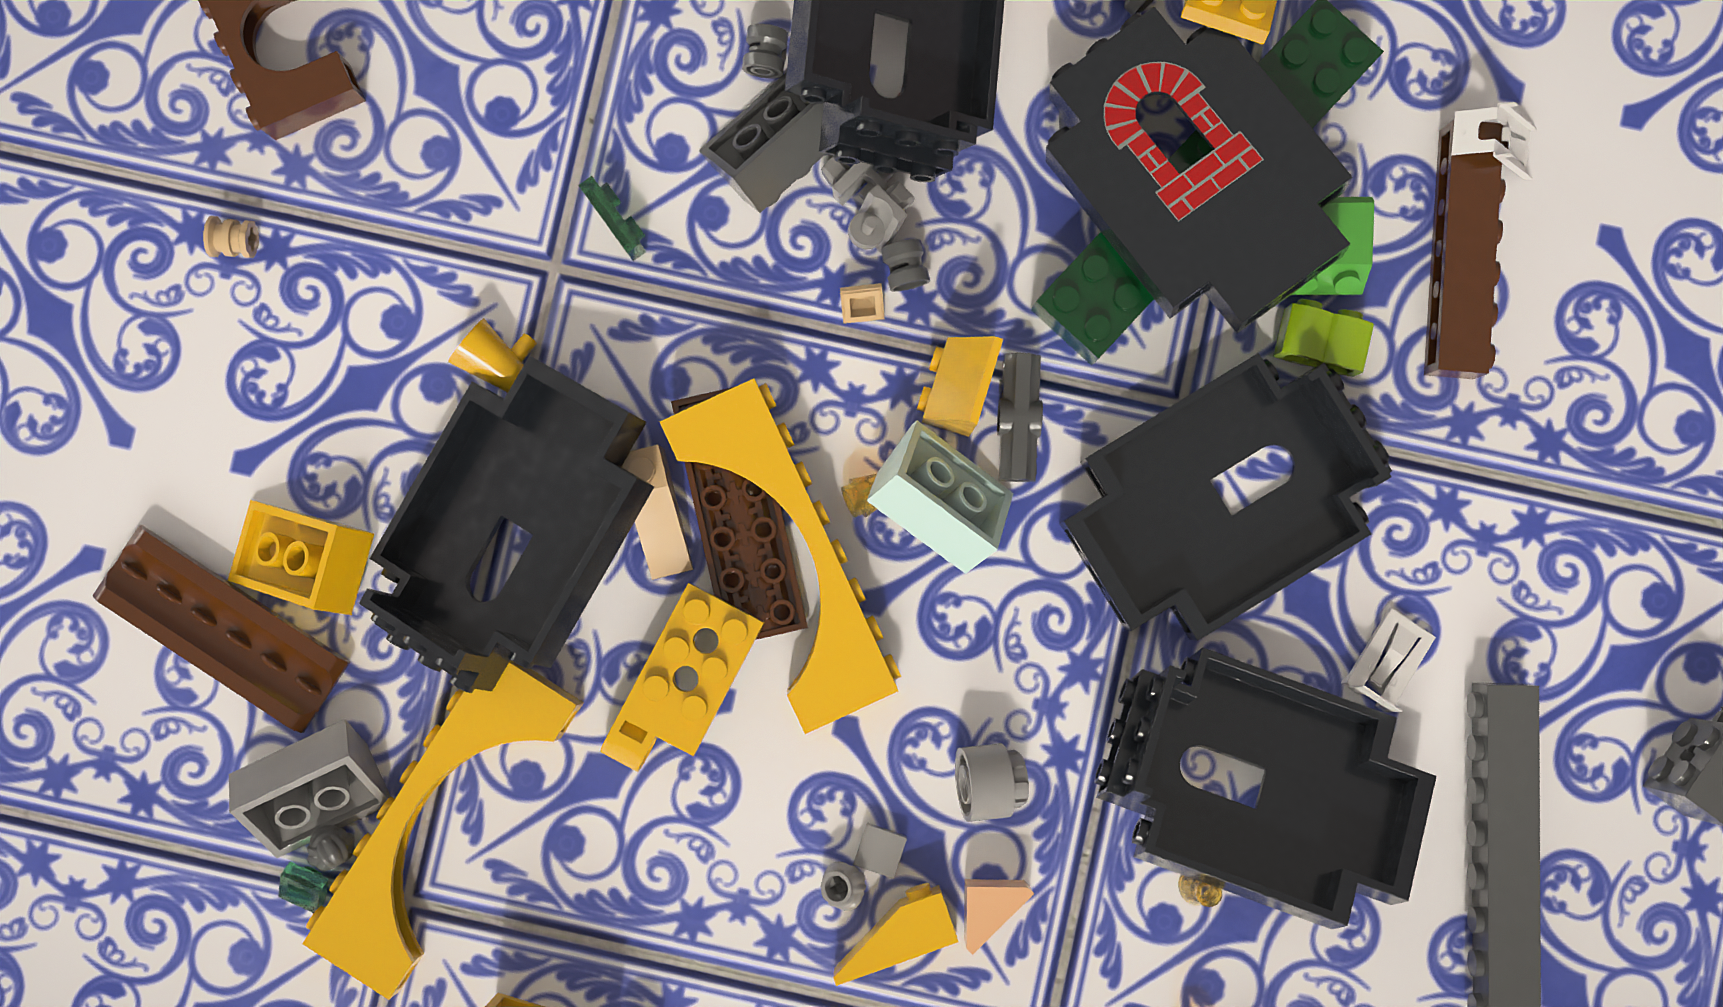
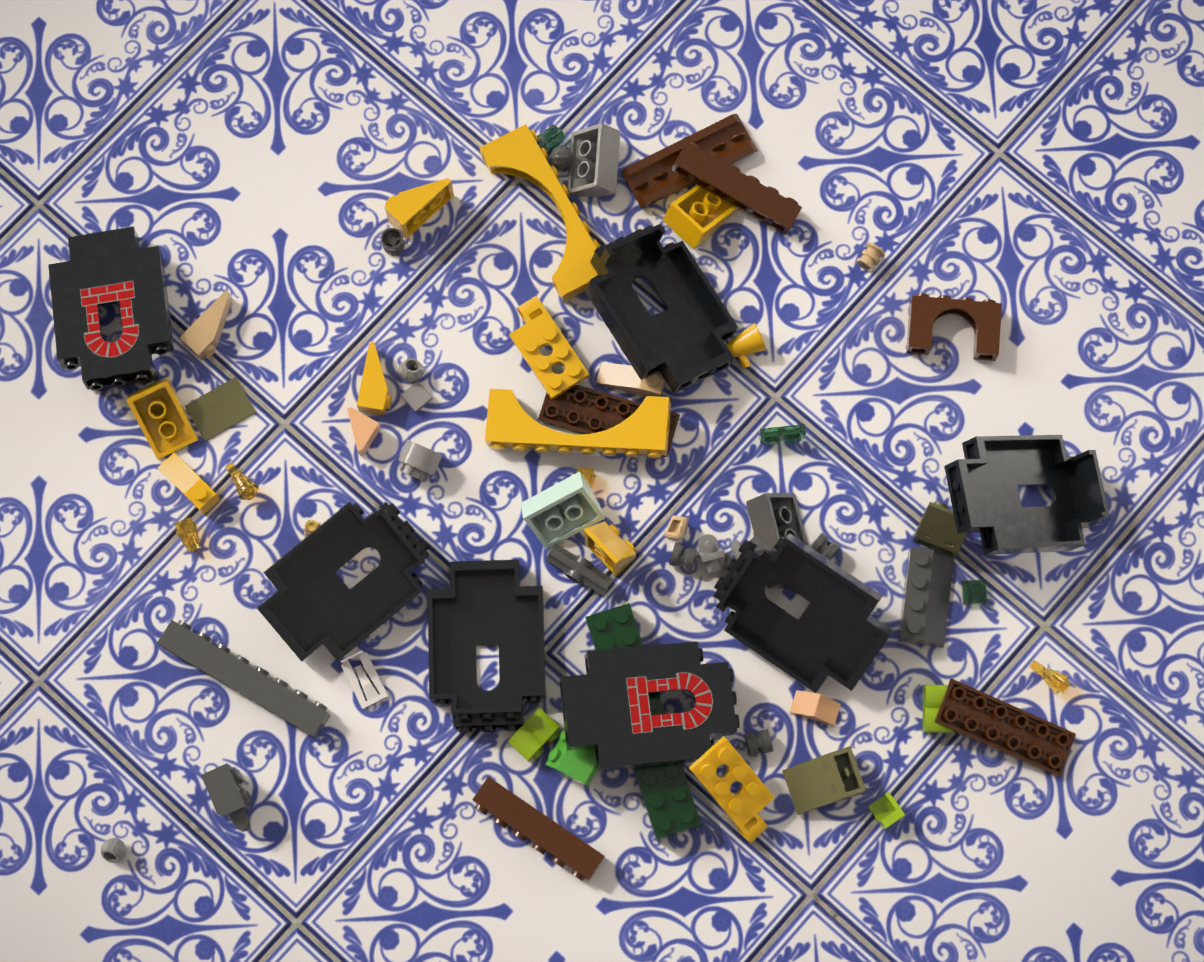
camera: 120 degrees right, 10 degrees down
white piece [1451,102,1537,180] -> none
none -> reddish brown brick [671,141,802,235]

